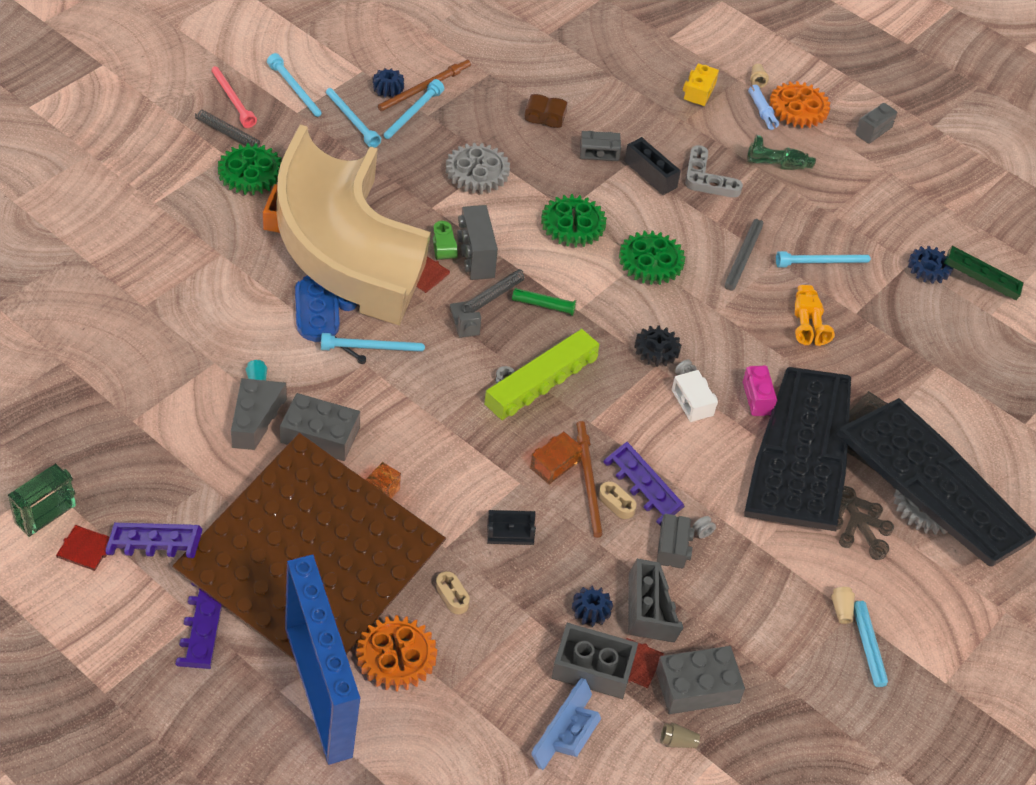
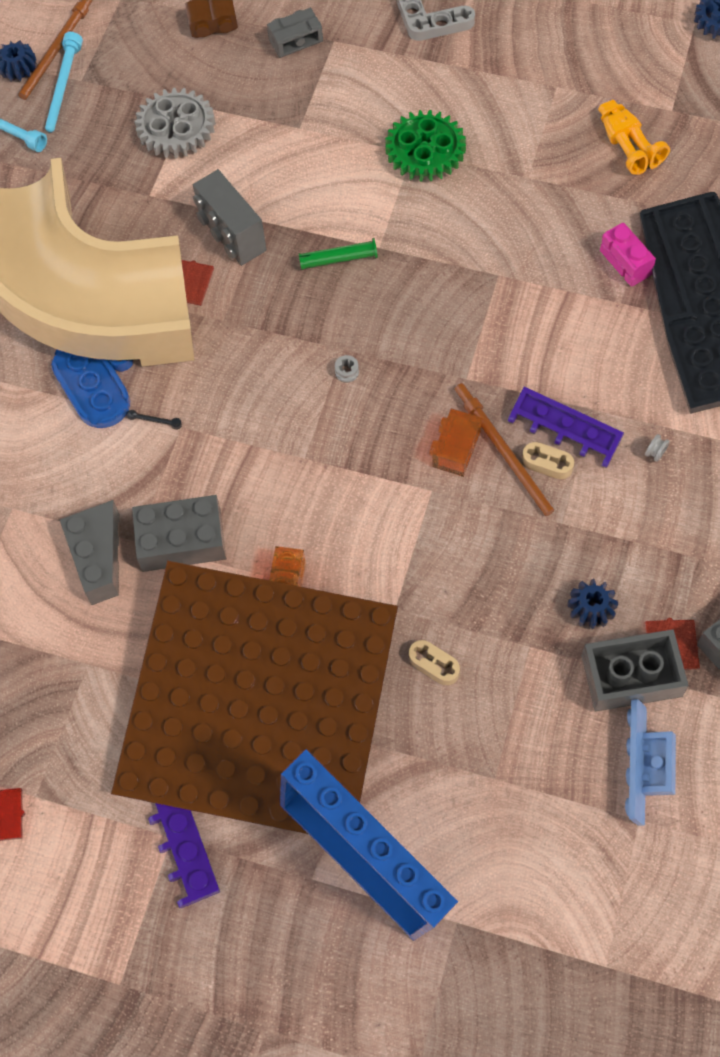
camera: 15 degrees left, 15 degrees up
dark purple hinge [106,522,203,558] -> none
teal cone [245,360,268,381] -> none
medium azure piece [321,333,425,352] -> none
orange gear [356,615,437,691] -> none
bright green piece [433,221,458,260] -> none
dark grey bracket [450,301,481,338] -> none
dark grey piece [463,269,524,313] -> none
lime brick [484,329,600,420] -> none
black hinge [487,510,536,545] -> none
green gear [541,194,607,247] -> none
black brick [624,137,681,195] -> none
dark grey wedge [628,558,684,643] -> none
black gear [634,325,682,367] -> none
dark grey brick [657,514,695,569] -> none
white brick [672,370,718,422] -> none
light grey bush [675,359,697,375] -> none
dark grey axle [724,219,764,291] -> none
medium azure piece [776,251,871,268] -> none

